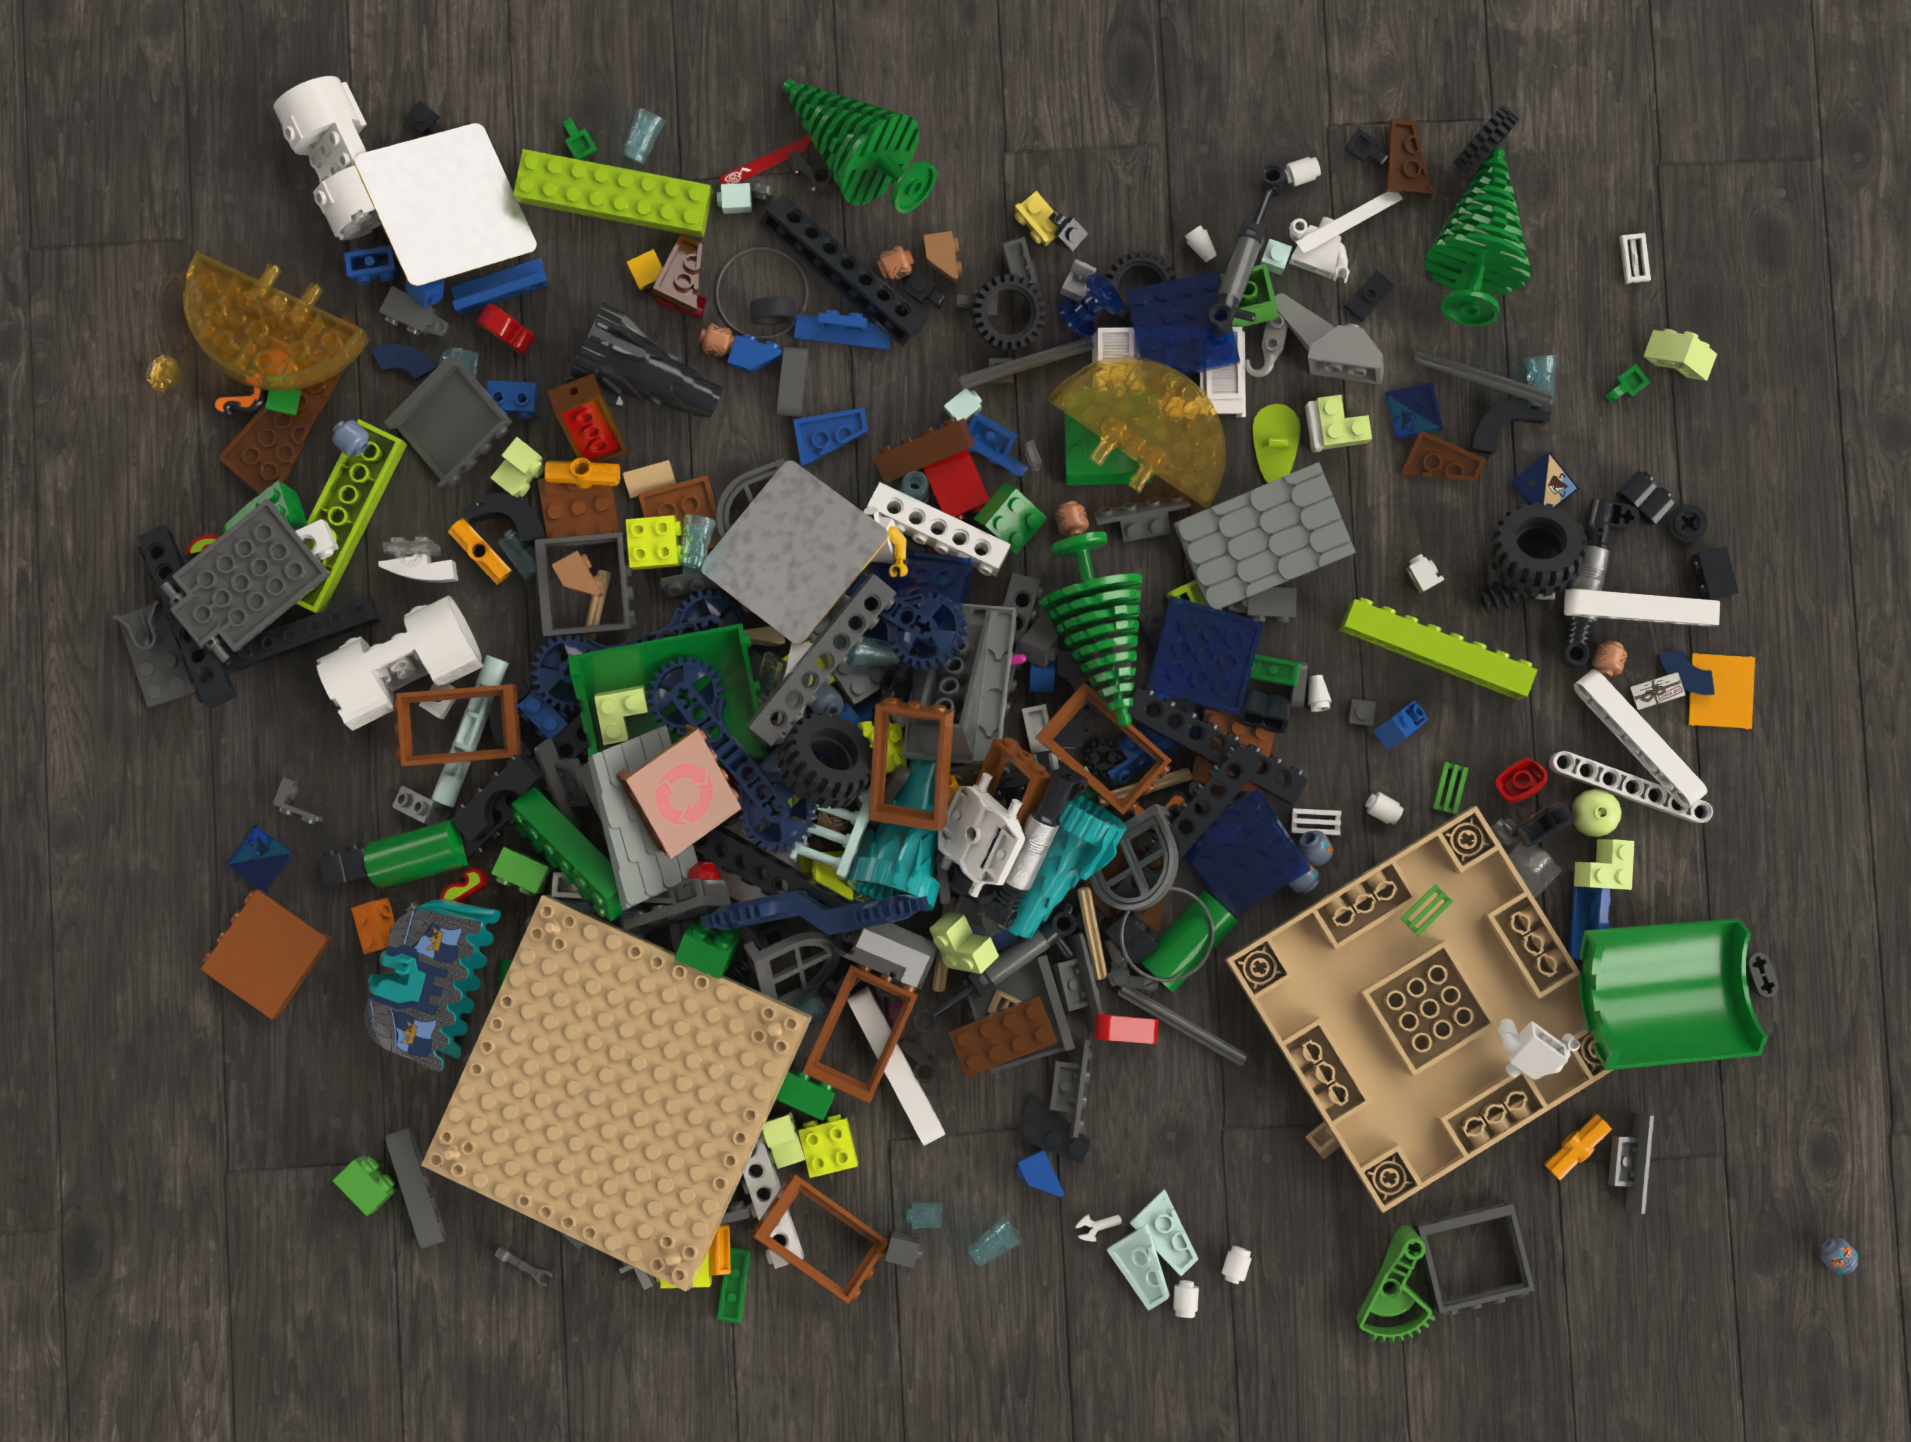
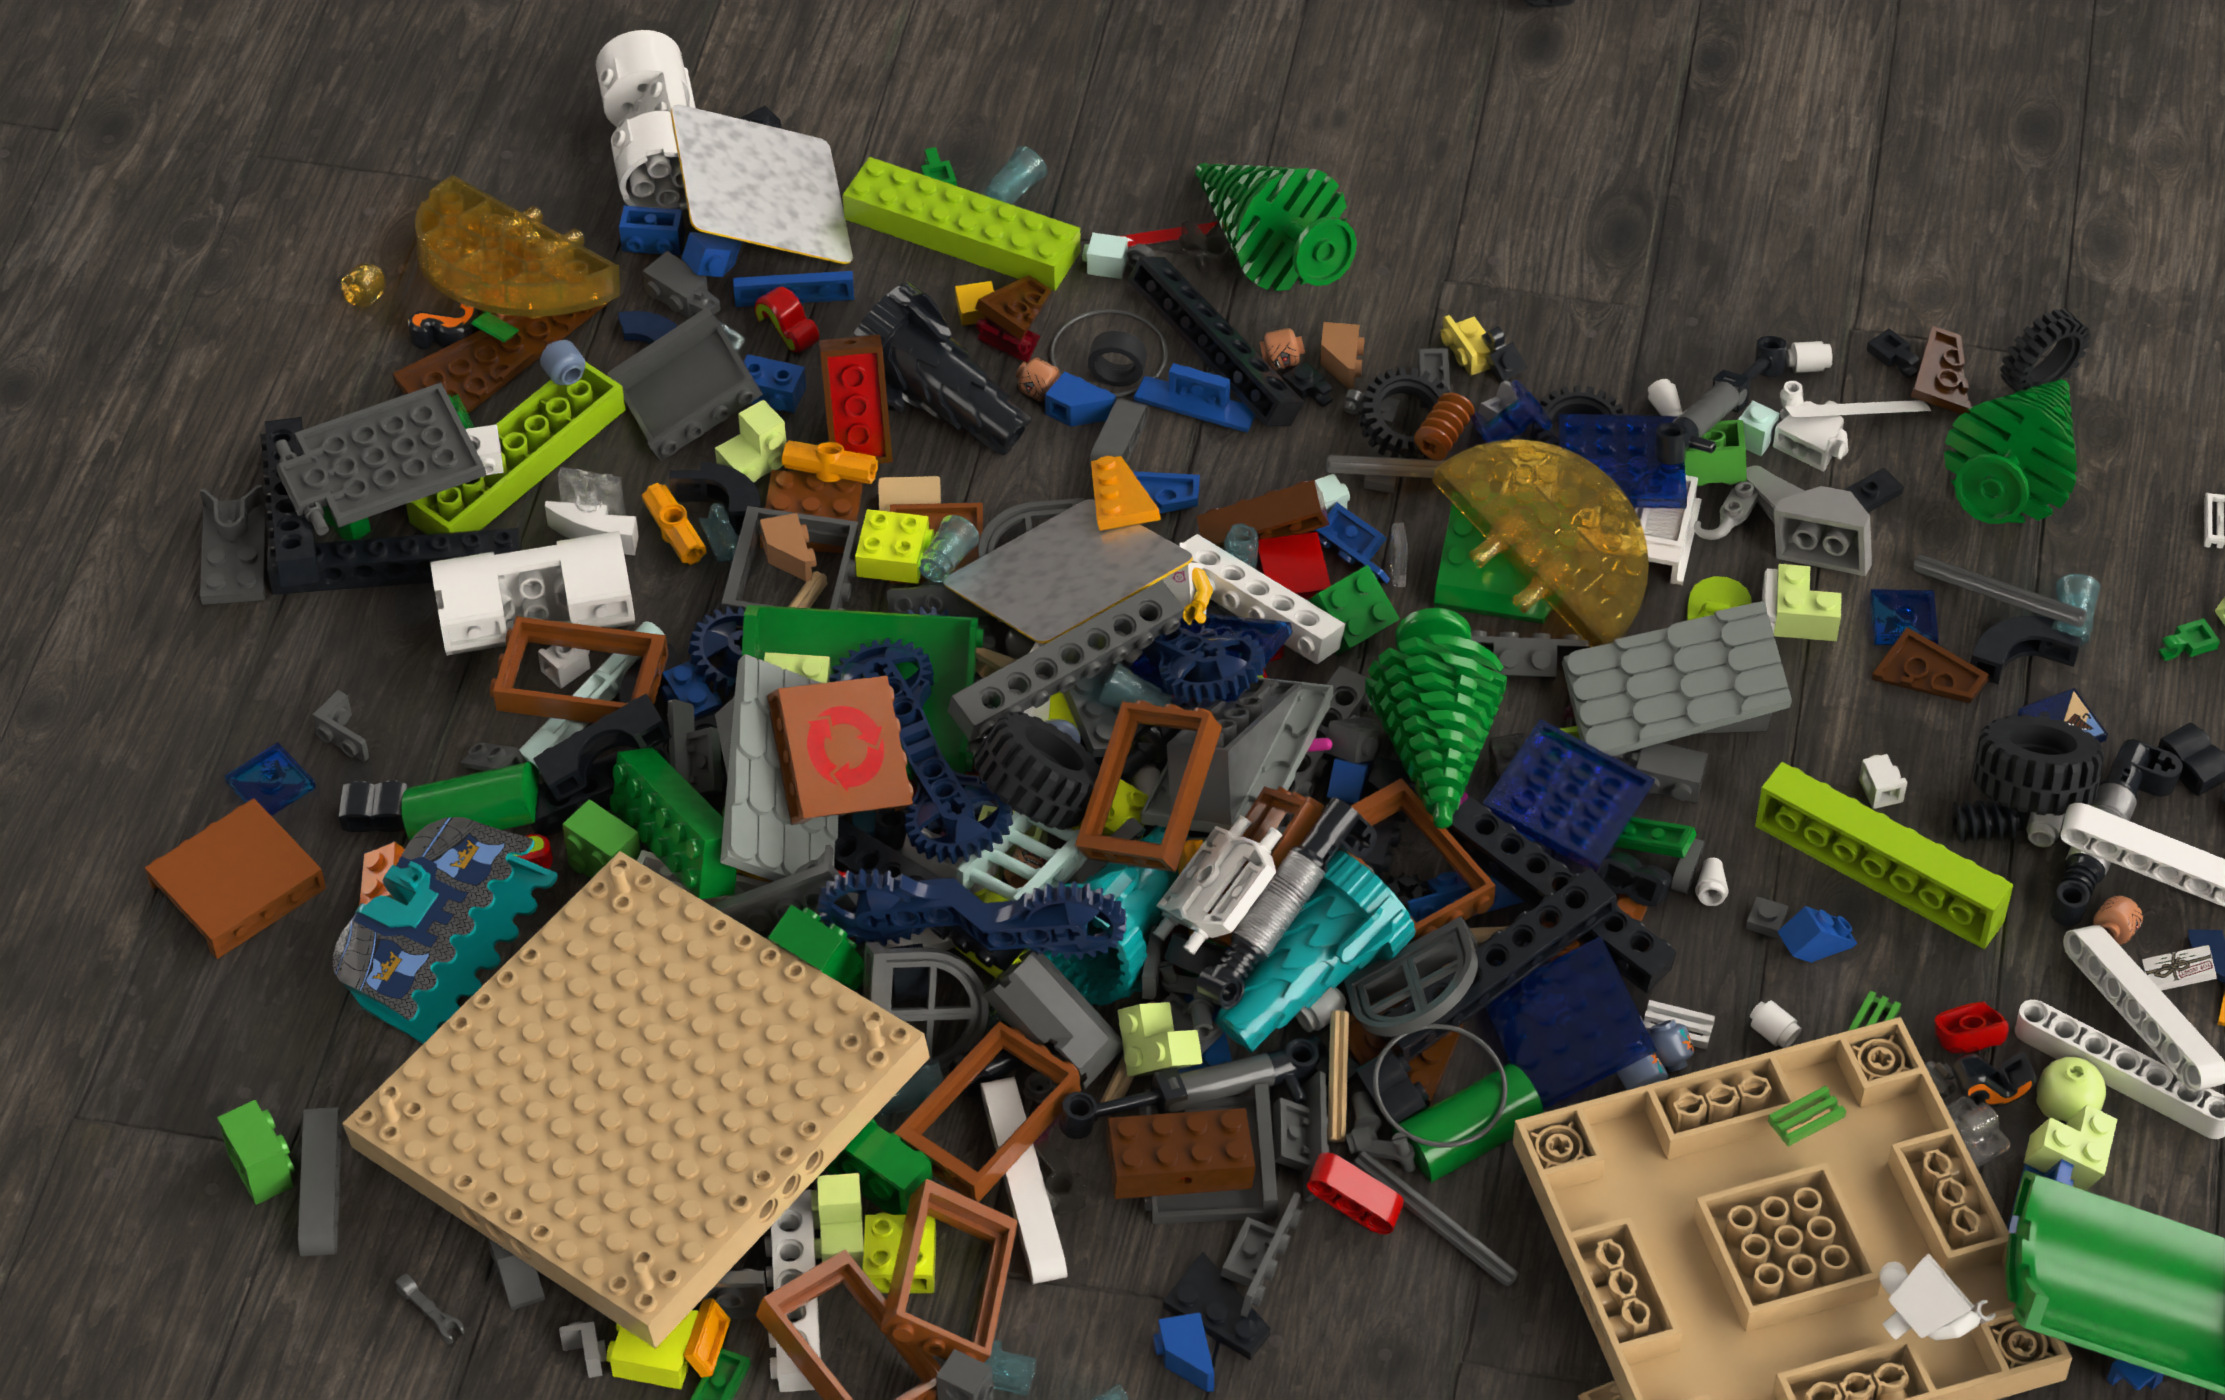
camera: 10 degrees right, 35 degrees down
none -> dark orange door [880,1179,1018,1363]
none -> light orange wing [1091,456,1161,531]
none -> dark orange piece [1414,392,1475,461]

